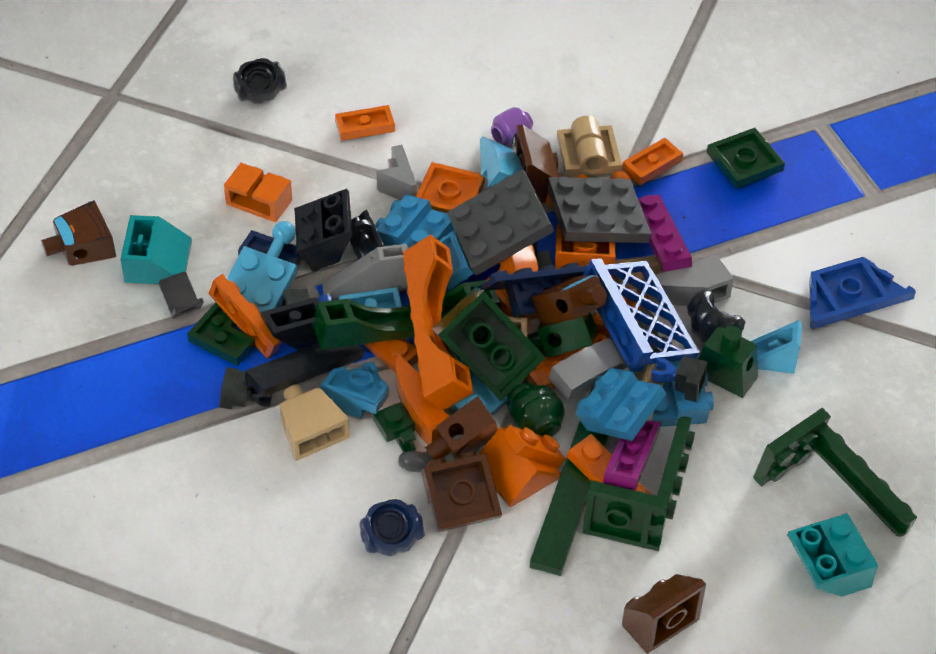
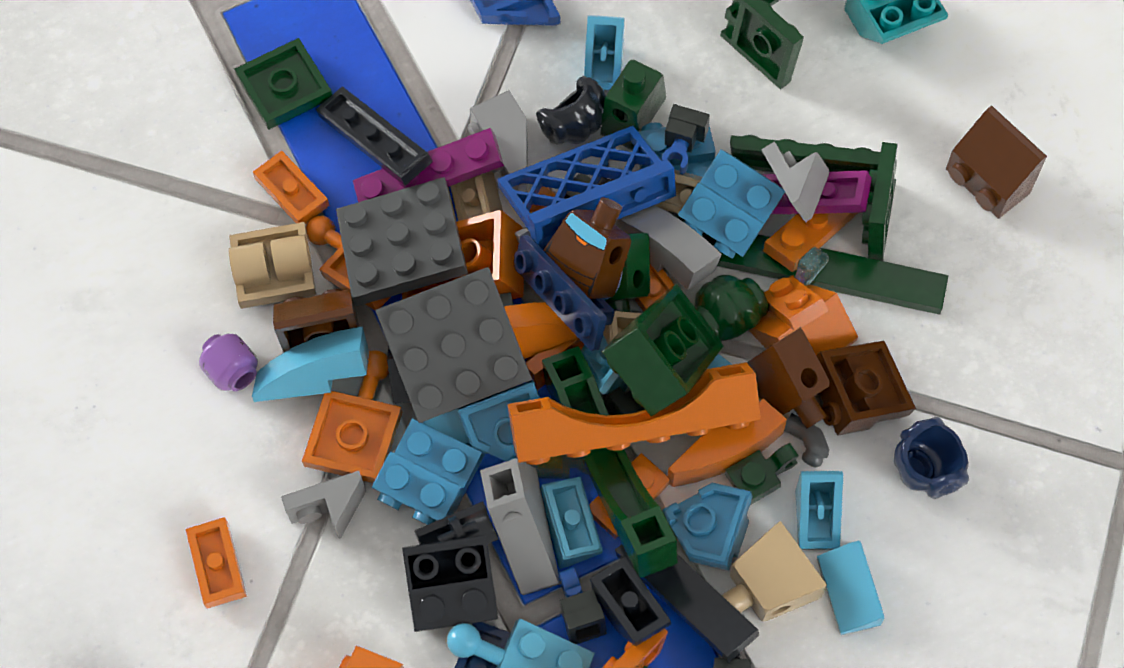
camera: 90 degrees left, 15 degrees up
none -> black tile [315,86,433,186]
none -> light grey slope [761,141,829,222]
none -> clear light blue tile [795,247,829,286]
none -> medium azure slope [795,471,843,549]
none -> medium azure slope [817,540,884,635]

